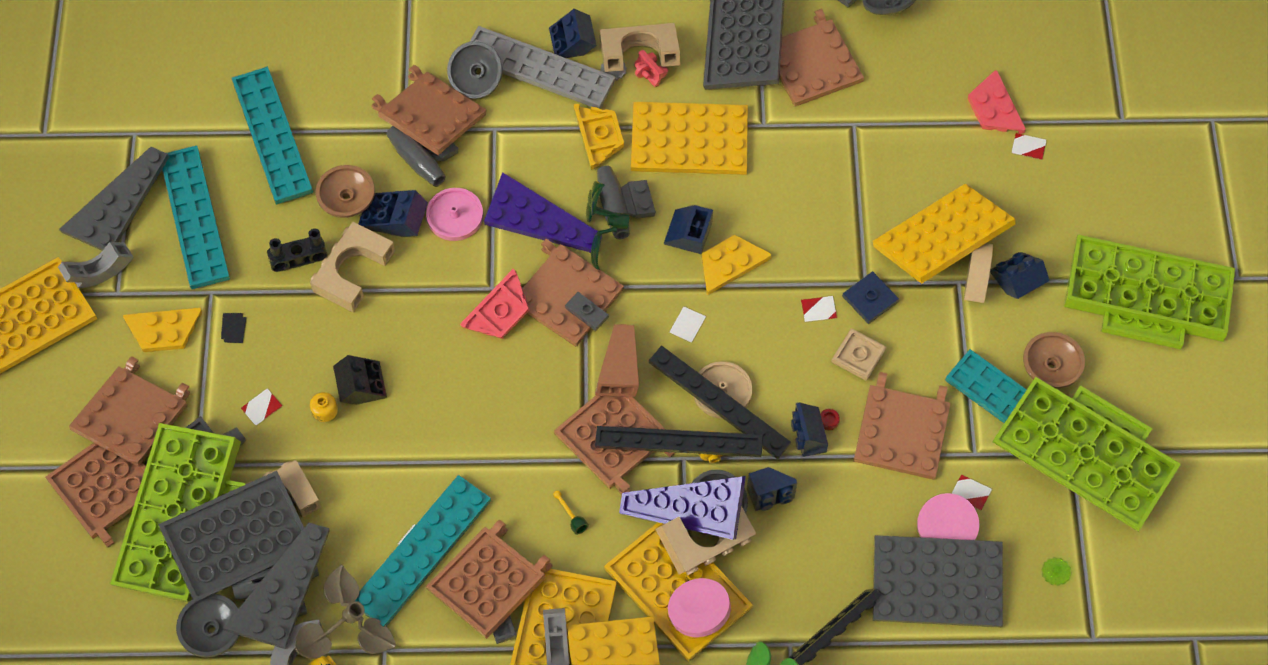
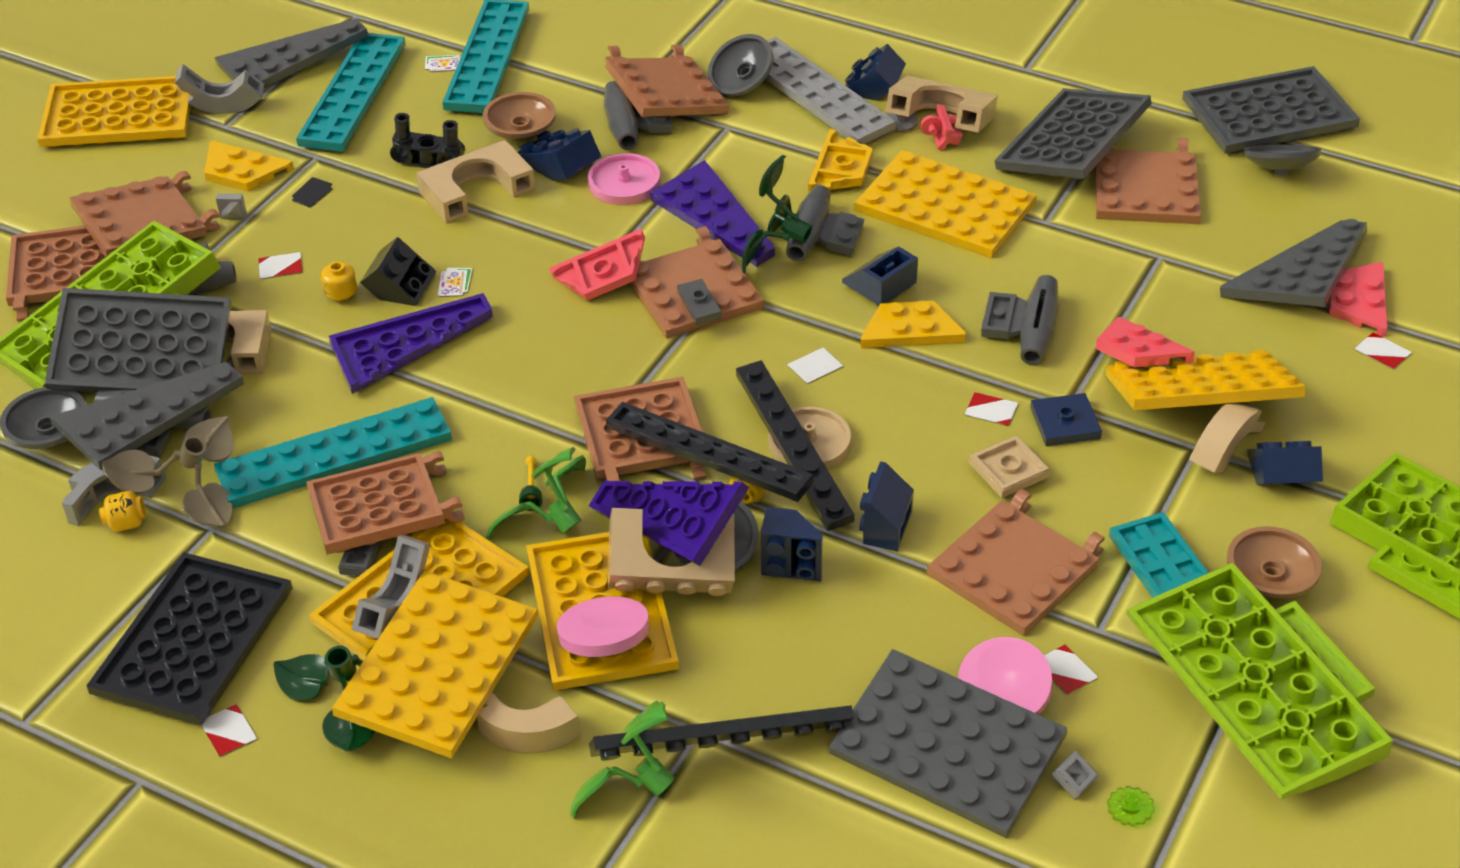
camera: 30 degrees right, 20 degrees down
nougat slope [595,324,639,397] -> none
red tile [820,409,840,430] -> none
none -> light grey tile [216,194,247,219]
none -> dark purple wing [329,293,493,394]
none -> sticker [425,55,461,72]
none -> sticker [438,268,473,296]
none -> bright green plant [486,447,586,540]
none -> dark grey plate [981,275,1059,365]
none -> light grey tile [1051,751,1099,799]
none -> coral wing [1096,317,1195,367]
none -> dark grey wing [1220,219,1367,307]

